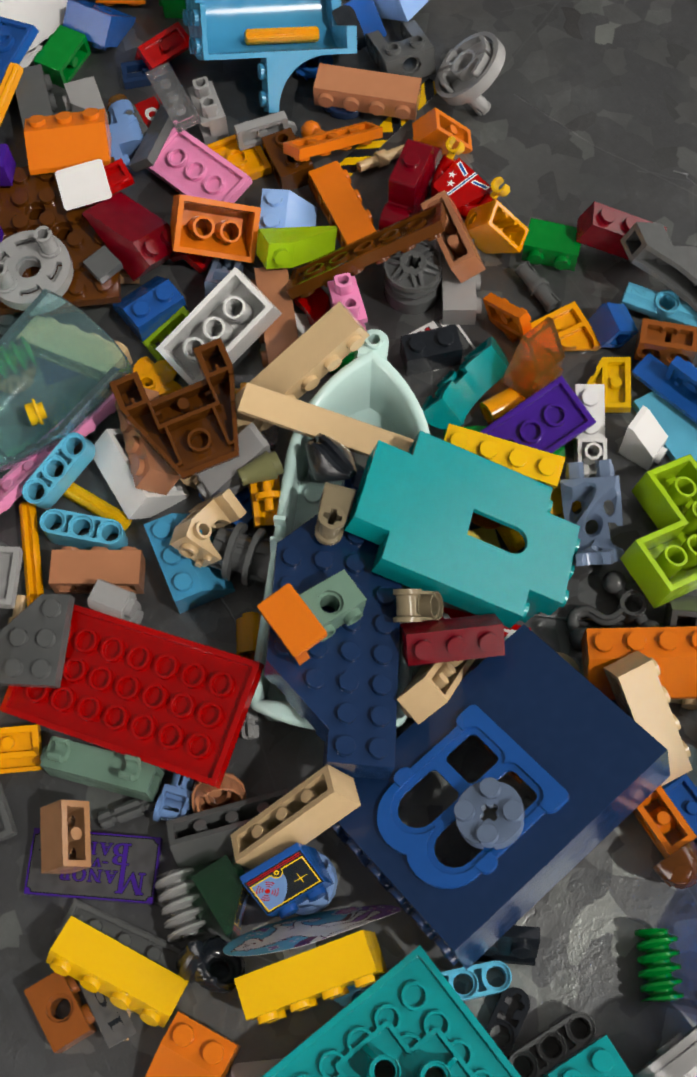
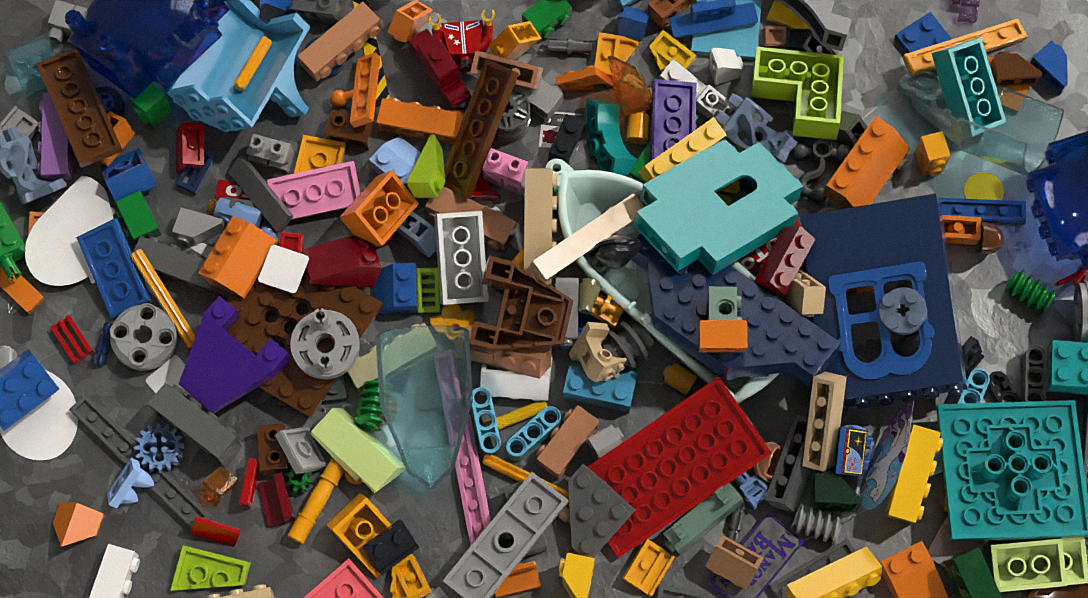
camera: 55 degrees left, 5 degrees up
yellow plate [24,398,48,426] -> none
dark grey tile [83,246,123,284] -> none
clear tile [145,62,202,133] -> none
black hair [176,935,245,993] -> none
light grey hinge [234,110,298,151] -> none
dark tan piece [314,482,356,546] -> none
tan bar [356,144,404,173] -> none
dark tan piece [393,589,444,622] -> none
tan brick [604,651,693,787] -> none

